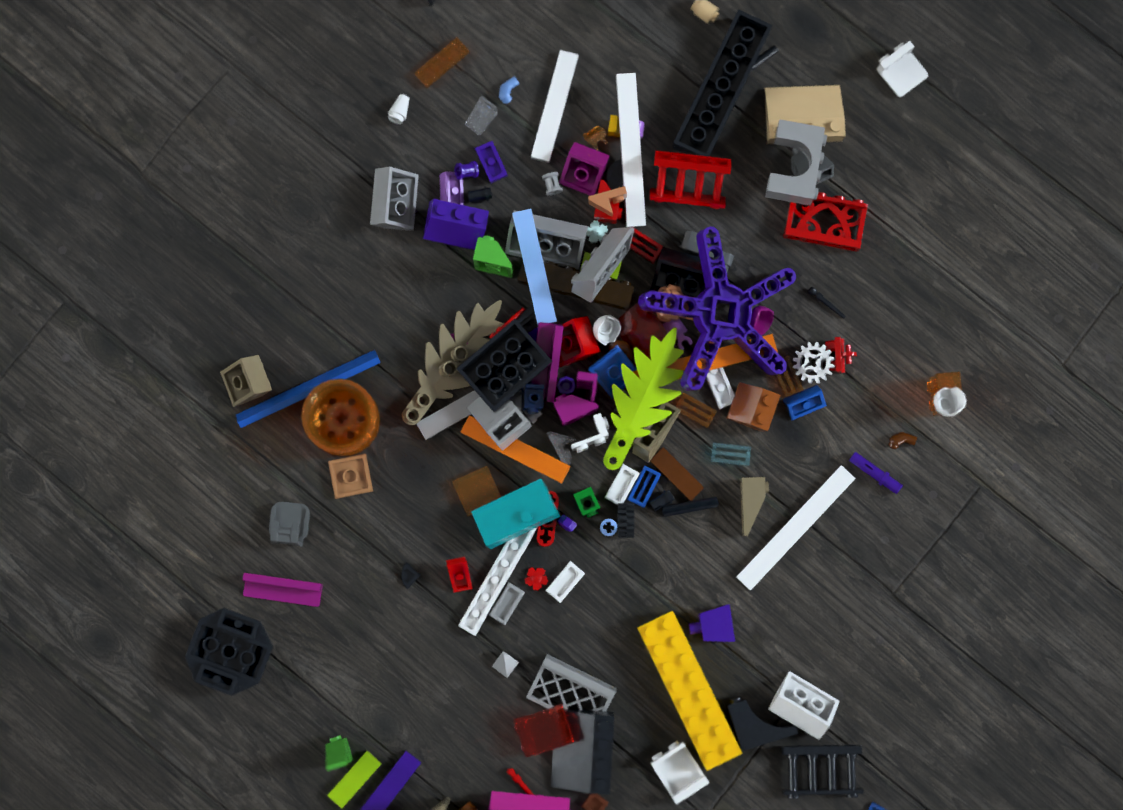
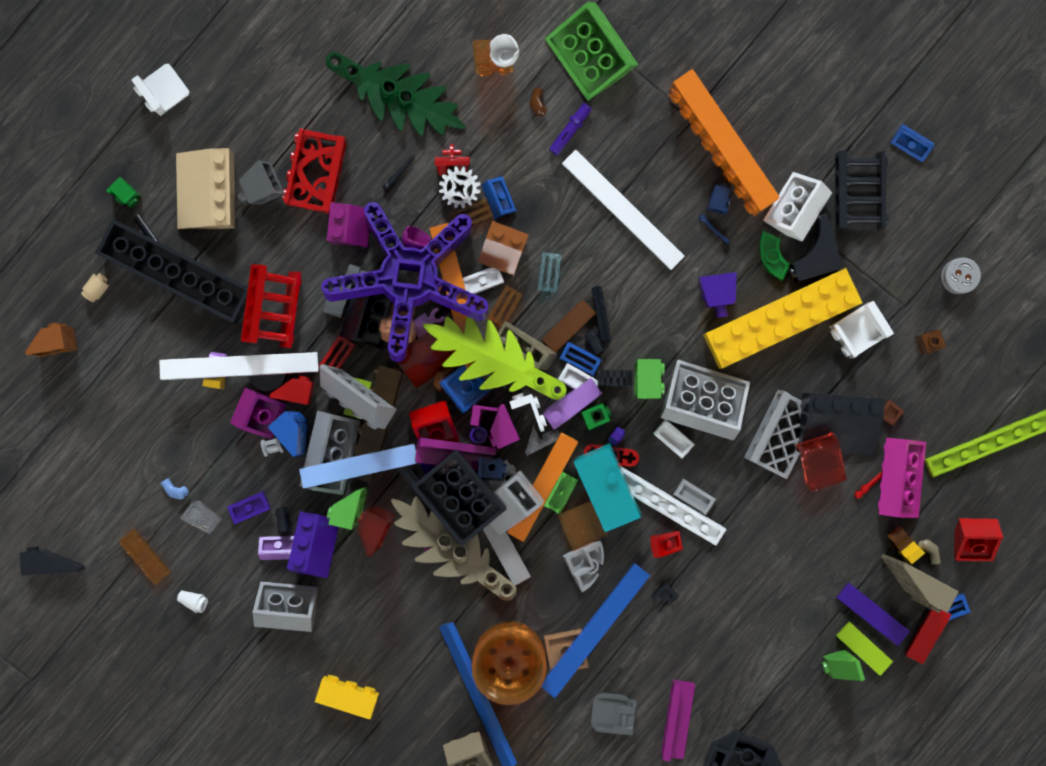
camera: 85 degrees left, 5 degrees up
dark purple bush [454,161,479,180] -> none
red piece [489,308,525,339] -> none
light grey slope [492,651,519,678] -> none
red plant [525,567,548,591] -> none
white tile [531,50,578,163] -> none
clear orange tile [583,125,607,150] -> none
light aqua plant [587,220,608,243] -> none
nougat slope [588,186,627,217] -> none
white hair [592,315,621,345] -> none
light blue bush [600,519,618,536] -> none
dark tan slope [740,477,769,537] -> none
light grey arch [765,119,827,206] -> none
none -> green brick [106,177,141,208]
none -> blue slope [268,411,308,457]
none -> yellow brick [315,675,379,719]
none -> dark green plant [325,52,466,136]
none -> magenta slope [327,202,370,248]
none -> clear red slope [357,505,396,558]
none -> blue tile [539,563,650,698]
none -> medium lavender slope [543,378,602,429]
none -> bright green hinge [544,471,578,514]
none -> bright green slope [545,2,638,101]
none -> light grey brick [563,540,604,592]
none -> bright green brick [634,359,665,399]
none -> light grey slope [660,360,750,441]
none -> orange brick [669,69,780,216]
none -> dark blue hinge [699,214,730,244]
none -> dark blue brick [707,184,732,215]
none -> green tile [759,231,790,282]

